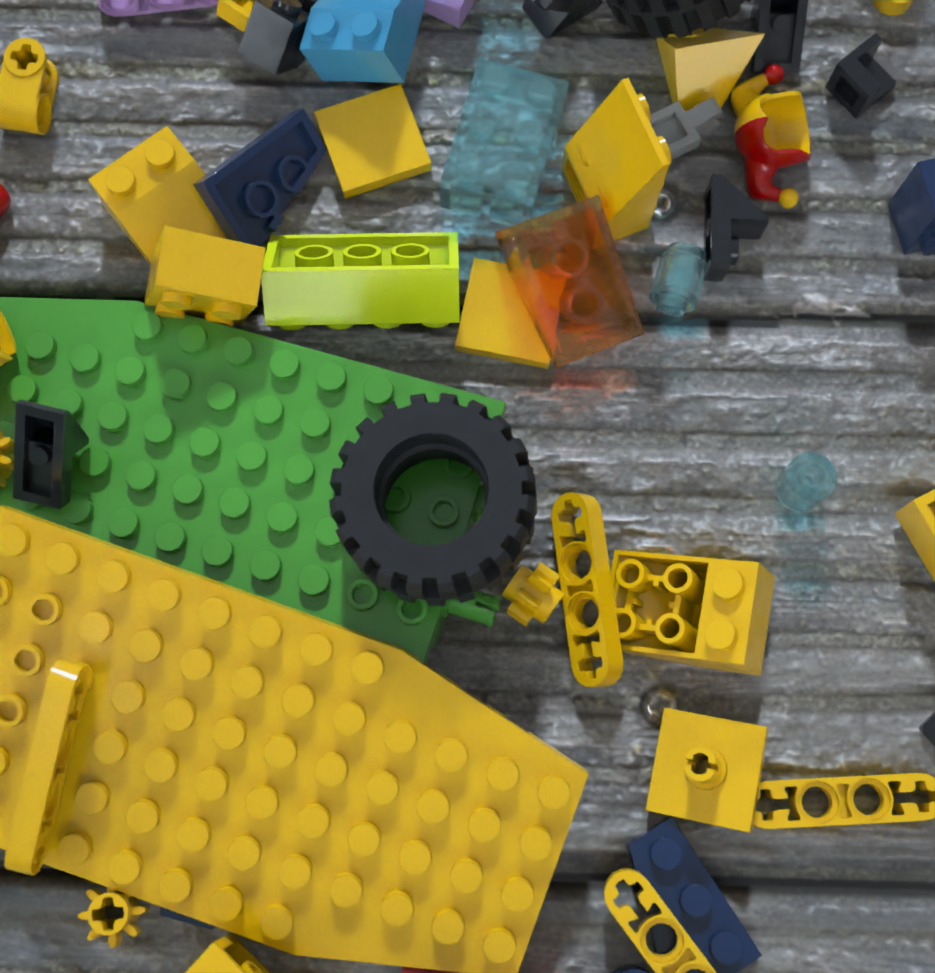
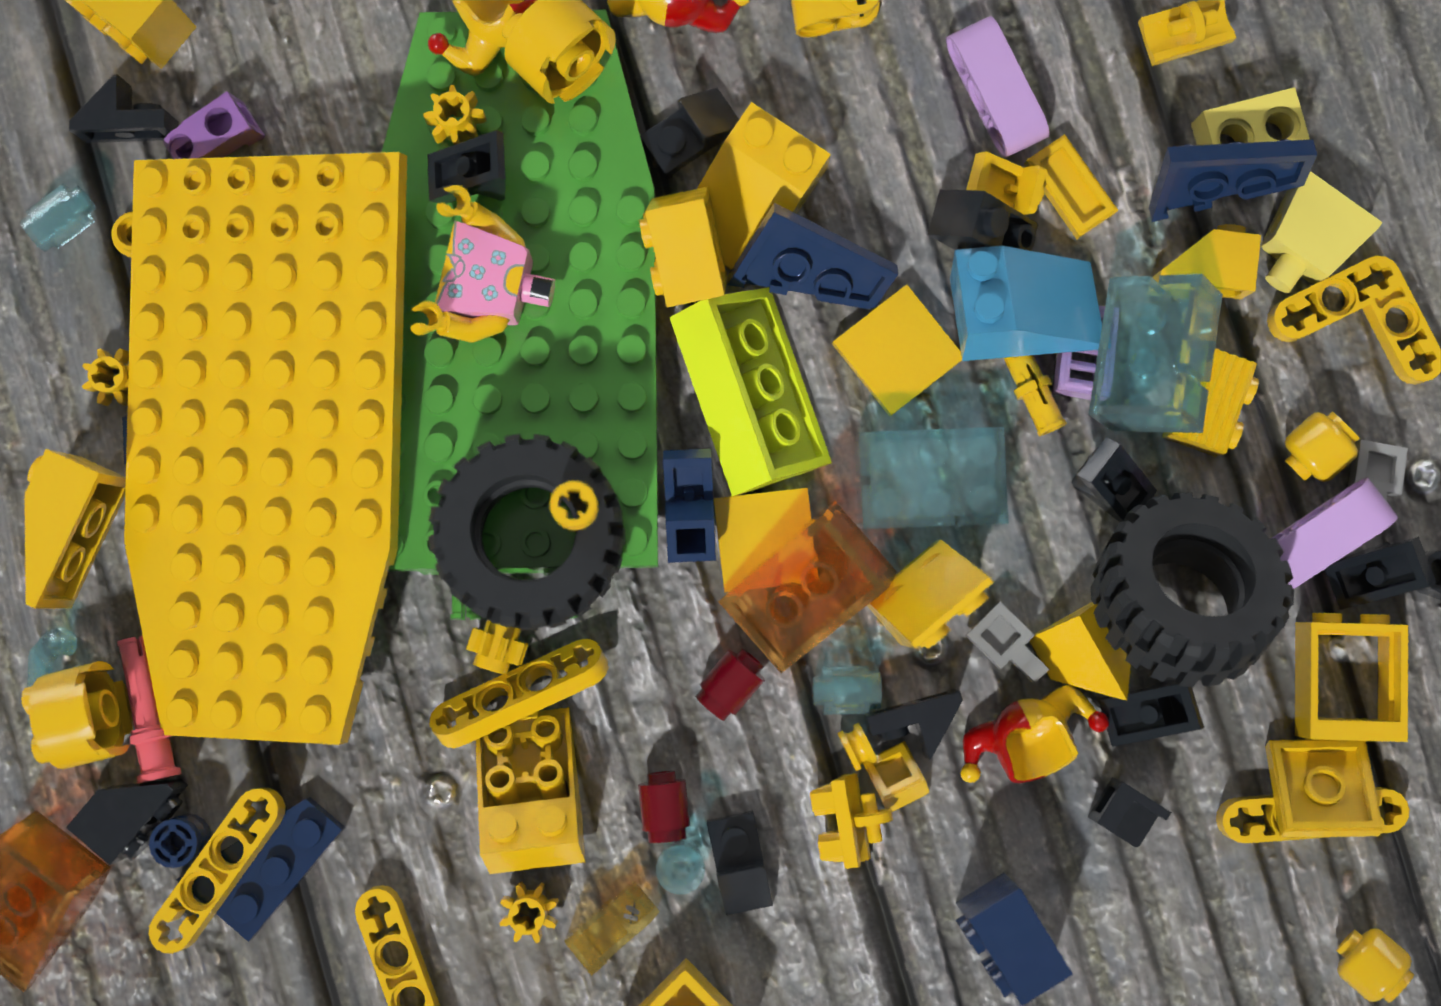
camera: 75 degrees right, 10 degrees up
yellow beam [4,659,89,876] -> none
yellow tile [645,708,769,834] -> none
none -> torso [410,185,555,343]
none -> yellow gear [499,881,559,943]
none -> yellow bush [550,481,598,530]
none -> clear yellow leg [564,881,660,976]
none -> dark red brick [638,770,690,843]
none -> black slope [640,87,739,178]
none -> dark blue brick [663,448,716,563]
none -> dark red brick [695,648,765,721]
none -> black slope [707,810,773,916]
none -> yellow hips [810,773,893,869]
none -> yellow bush [837,722,877,771]
none -> yellow slope [863,741,929,812]
none -> yellow pin [1003,355,1067,437]

